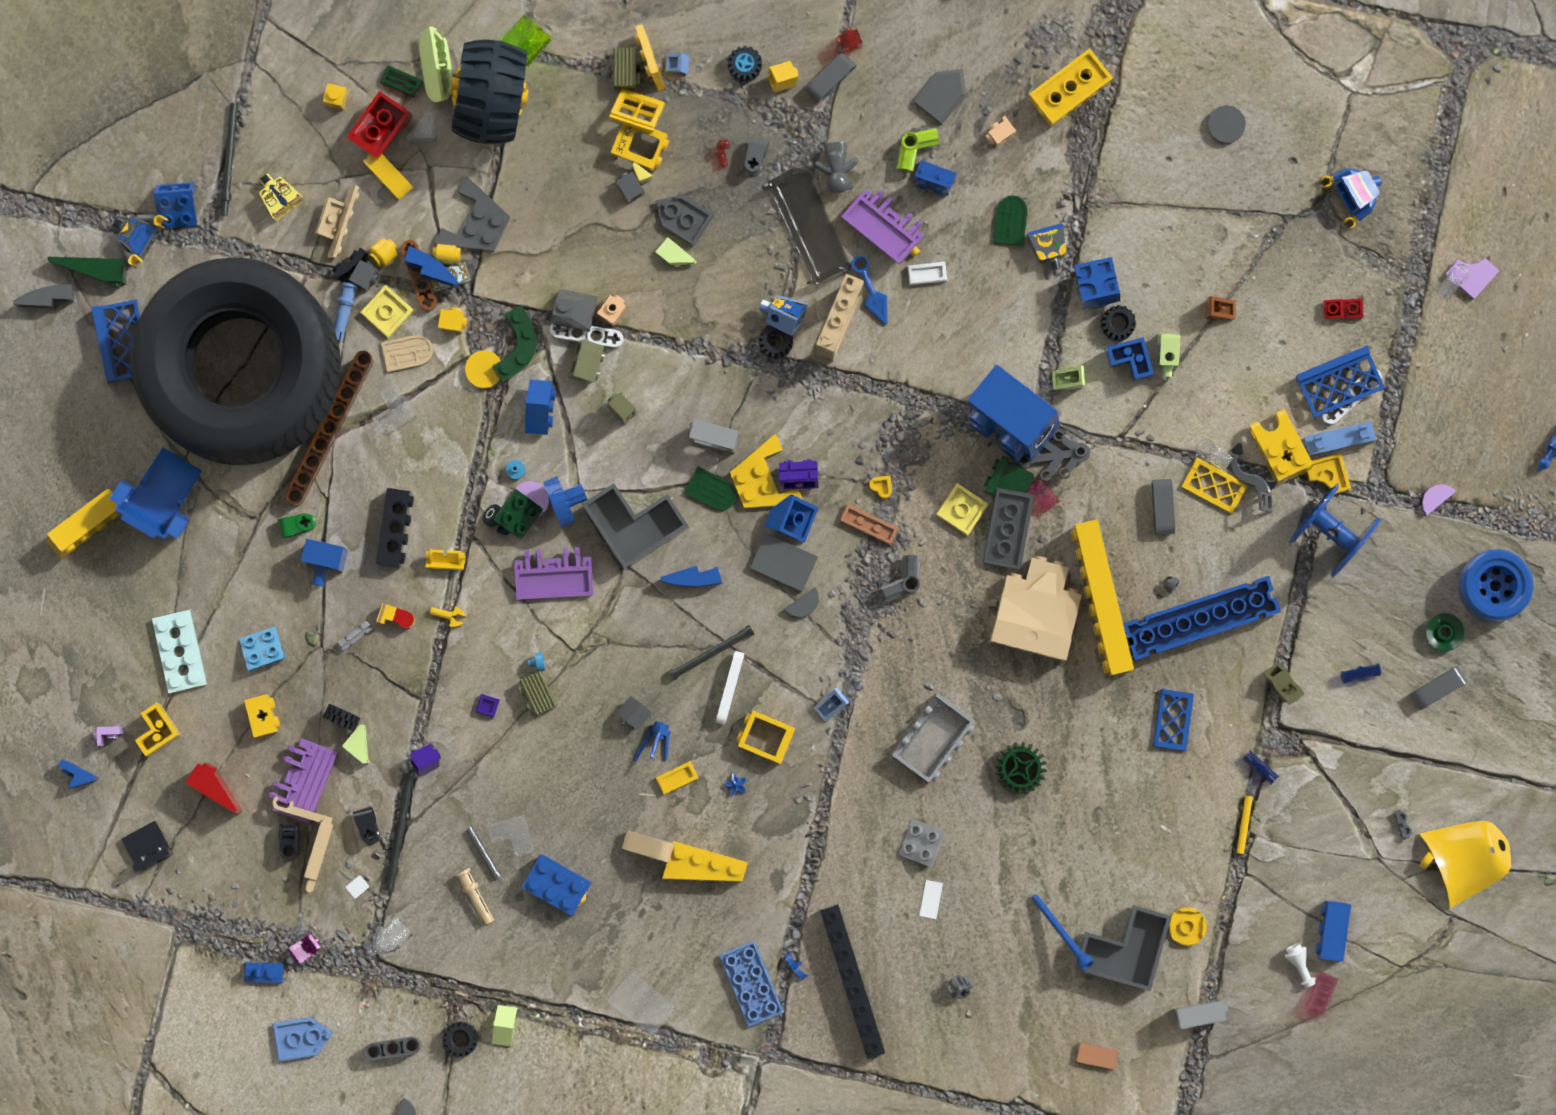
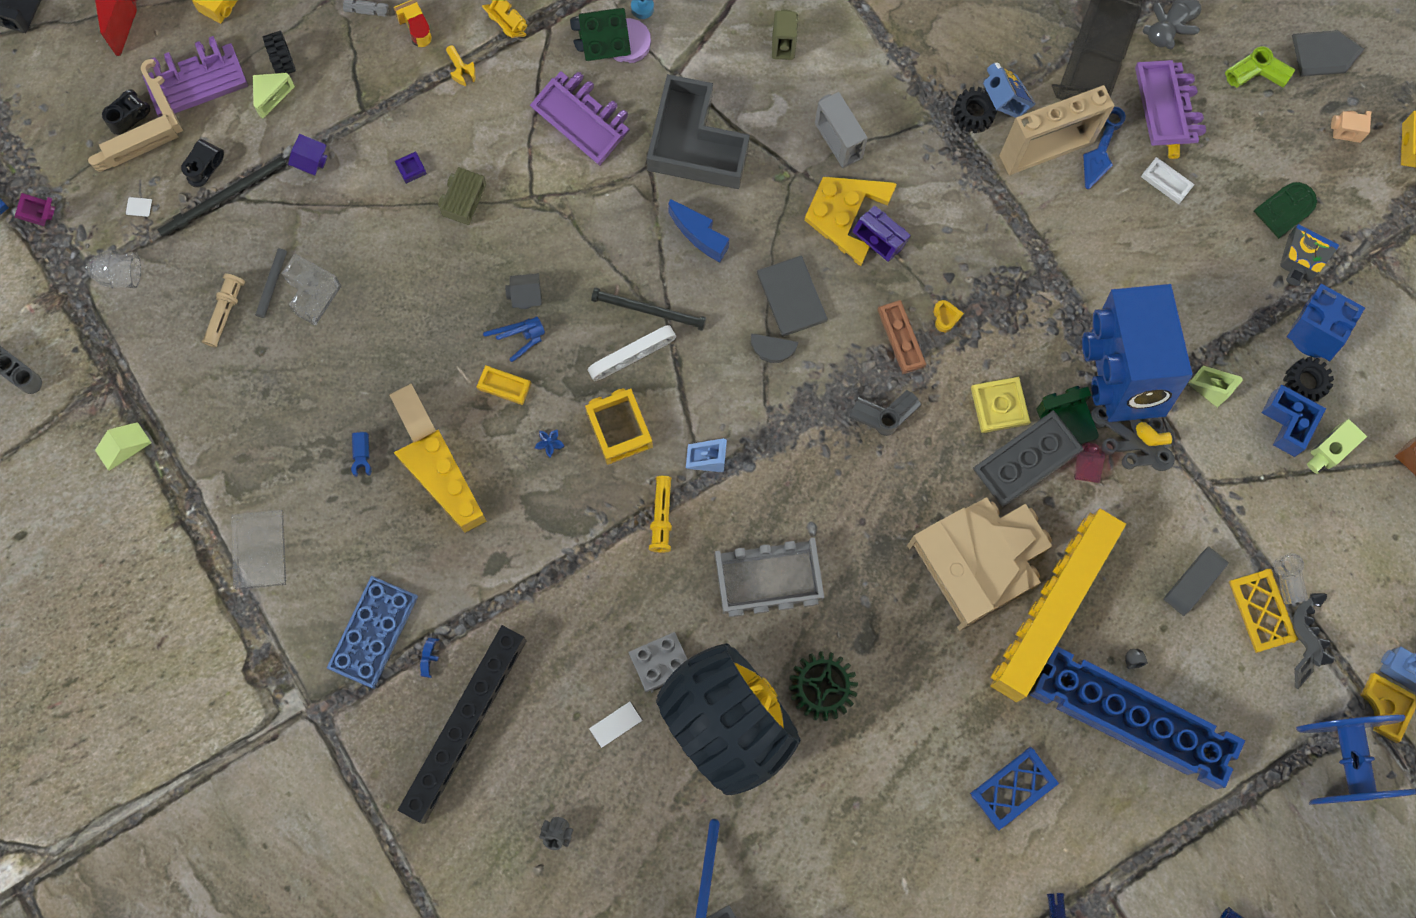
camera: 40 degrees right, 10 degrees down
black tyre [442,1021,478,1057] -> none
blue piece [522,854,593,916] -> none
dark azure tile [528,652,546,671] -> none
blue piece [543,476,588,528] -> none
dark green window [684,466,737,510] -> none
blue slope [765,495,818,543] -> none
blue bracket [913,160,956,196] -> none
yellow brick [1249,409,1313,486] -> none
olive brick [1263,662,1305,705] -> none
none -> blue bar [351,432,372,477]
none -> yellow pin [649,476,672,553]
none -> black wheel [656,643,801,795]
none -> yellow arm [1136,422,1172,446]

